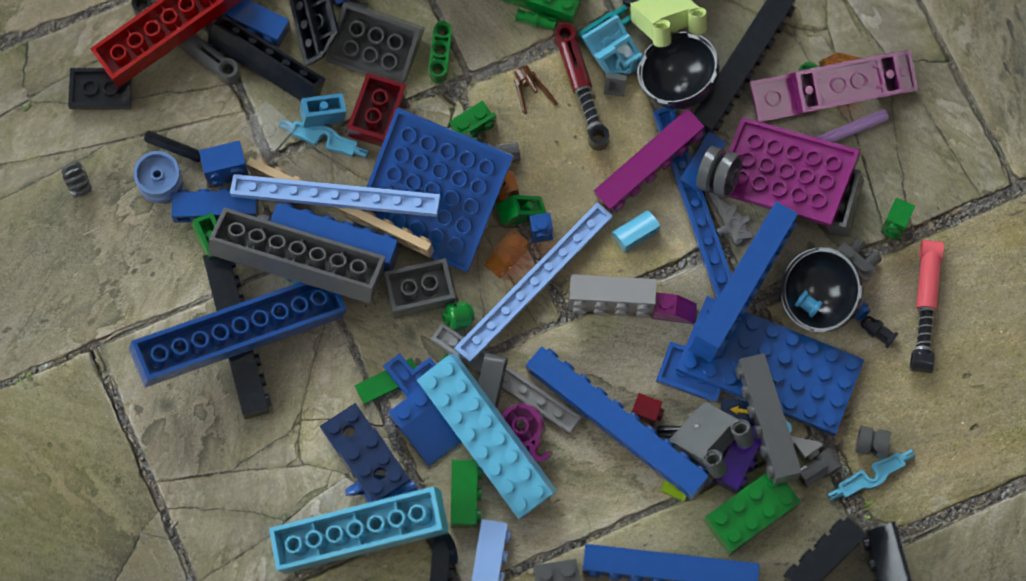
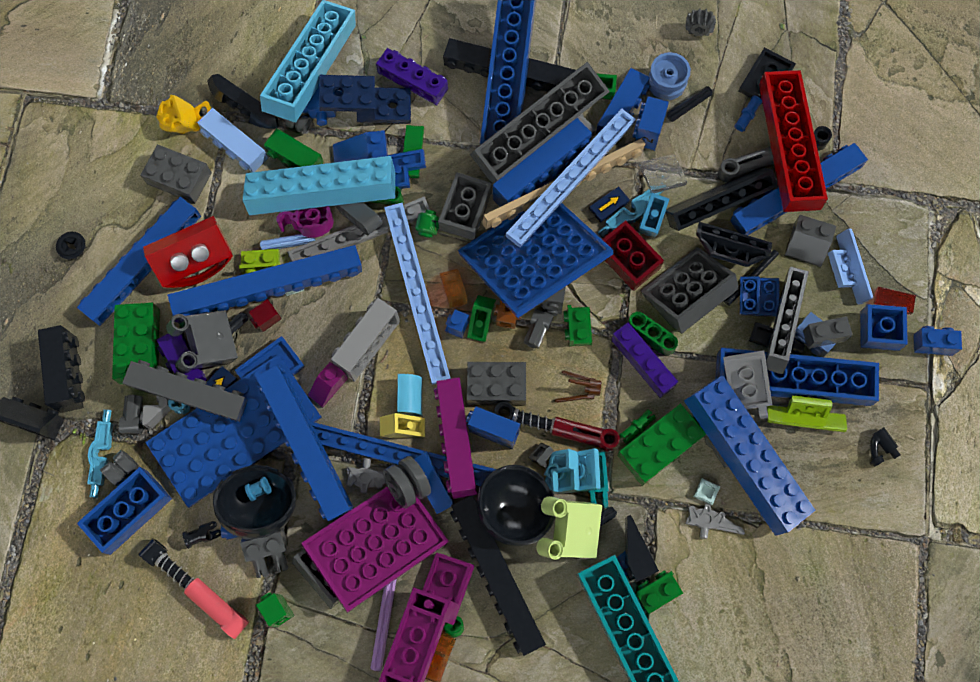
camera: 125 degrees right, 0 degrees up
none -> blue brick [77,467,172,555]
none -> red piece [143,216,233,288]
none -> lime bracket [239,249,280,274]
none -> light blue axle [260,234,316,250]
none -> dark purple brick [376,48,448,105]
none -> light yellow slope [380,413,425,439]
none -> blue brick [466,406,520,449]
none -> dark grey brick [467,362,526,405]
none -> dark blue tile [589,186,630,223]
none -> dark purple brick [611,323,678,398]
none -> blue pin [734,96,762,132]

